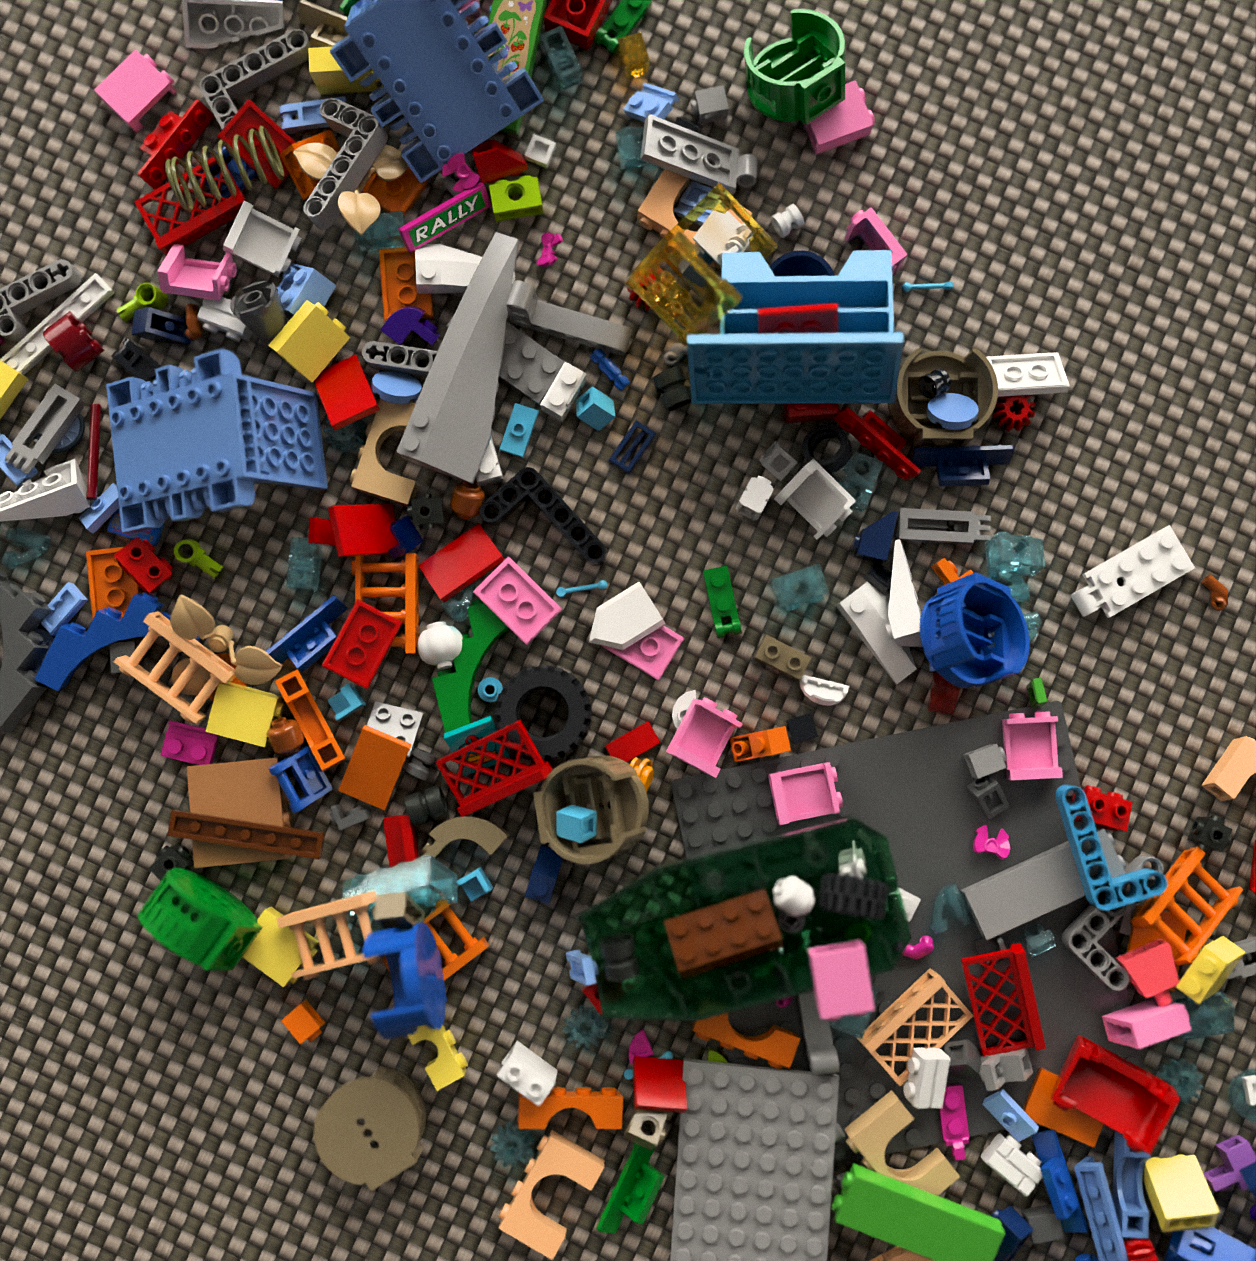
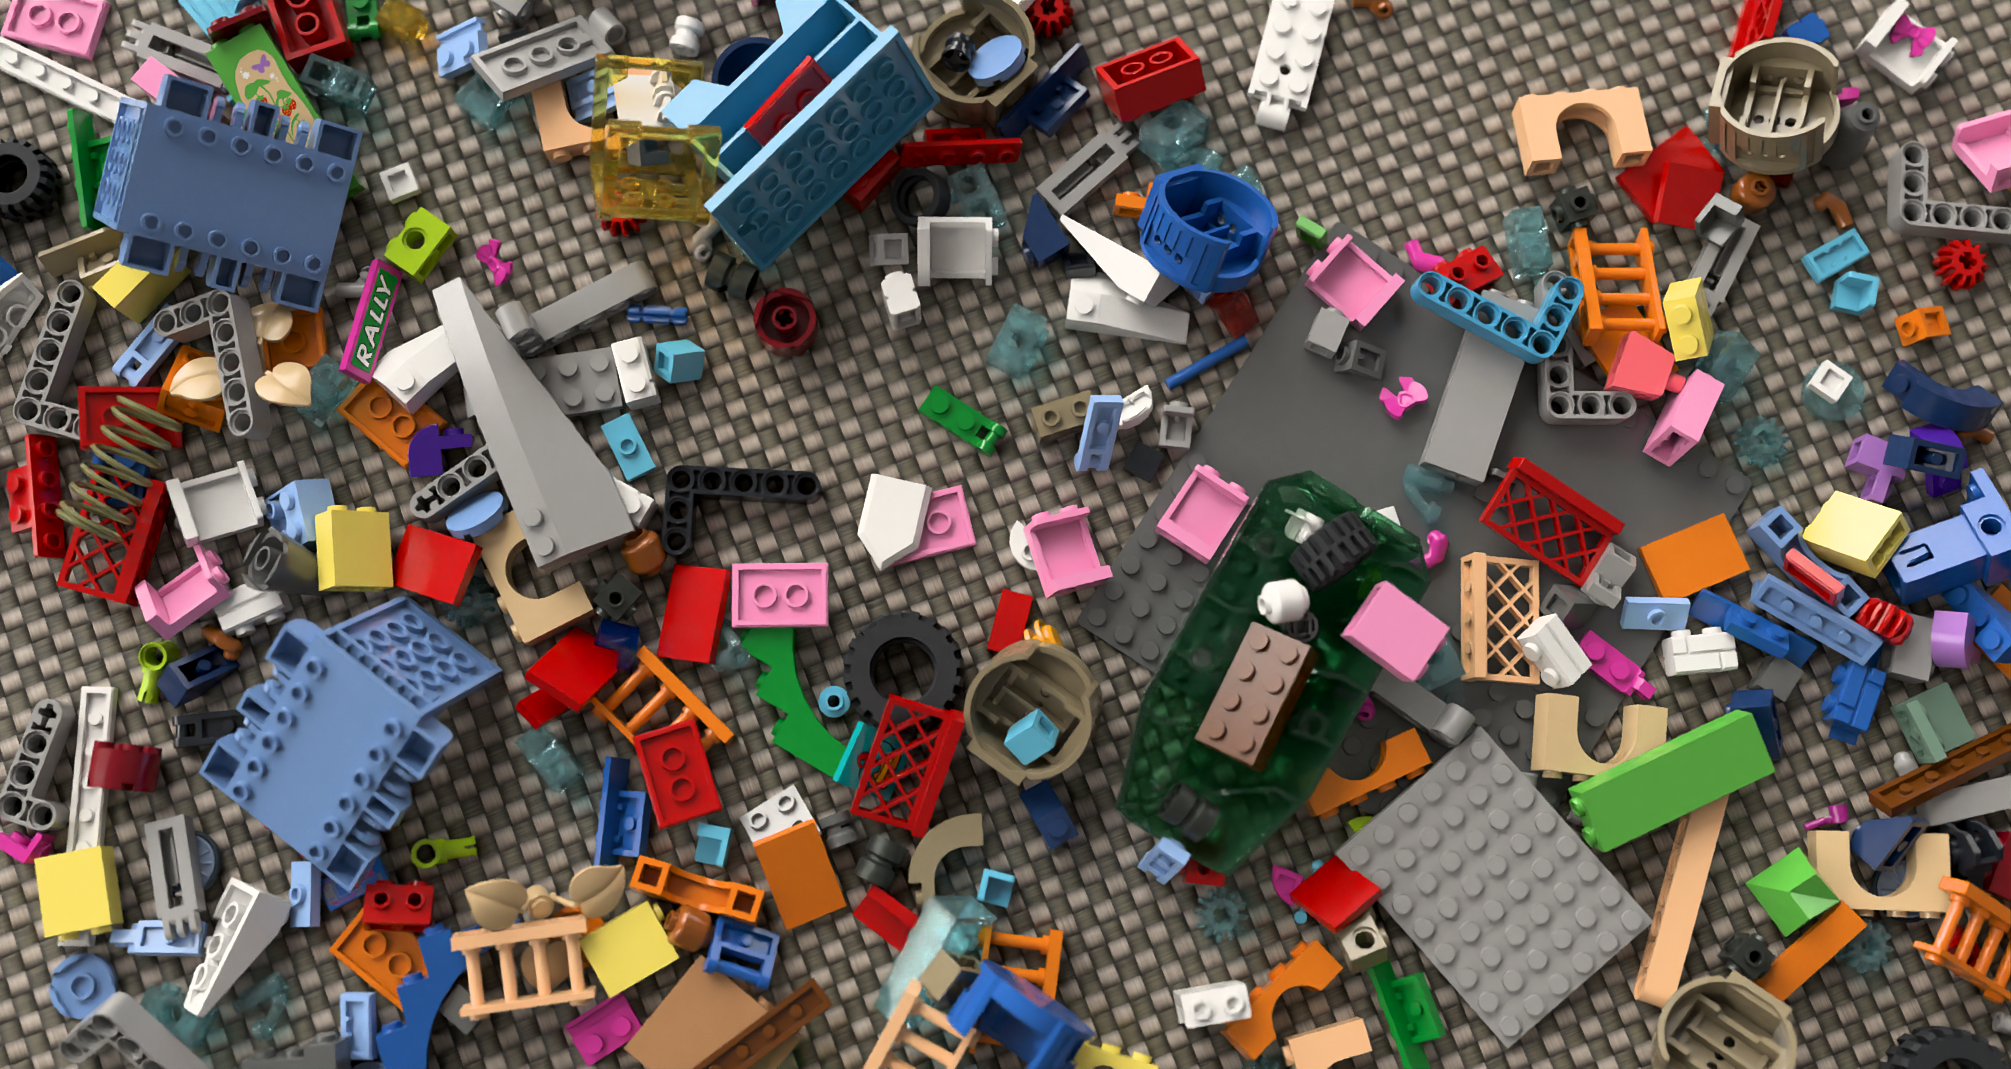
camera: 55 degrees left, 5 degrees down
dark red bar [86,403,101,500] -> none
dark grey bracket [330,804,372,830] -> none
white plant [417,622,463,670] -> none
dark pink piece [442,152,480,193] -> none
red slope [471,139,528,183] -> none
medium azure hinge [556,580,607,597] -> none
dark blue tile [608,420,656,475] -> none
orange slope [729,726,791,762] -> none
clear light blue tile [1024,923,1055,958] -> none
red windscreen [1050,1035,1180,1154] -> none
none -> dark red brick [753,287,818,357]
none -> light blue plate [1074,395,1124,471]
none -> red brick [1095,36,1206,122]
none -> light grey bracket [1158,401,1195,451]
none -> blue bar [1164,335,1249,391]
none -> dark pink arm [1404,239,1445,273]
none -> clear light blue brick [1502,205,1553,278]
none -> tile [1783,548,1845,607]

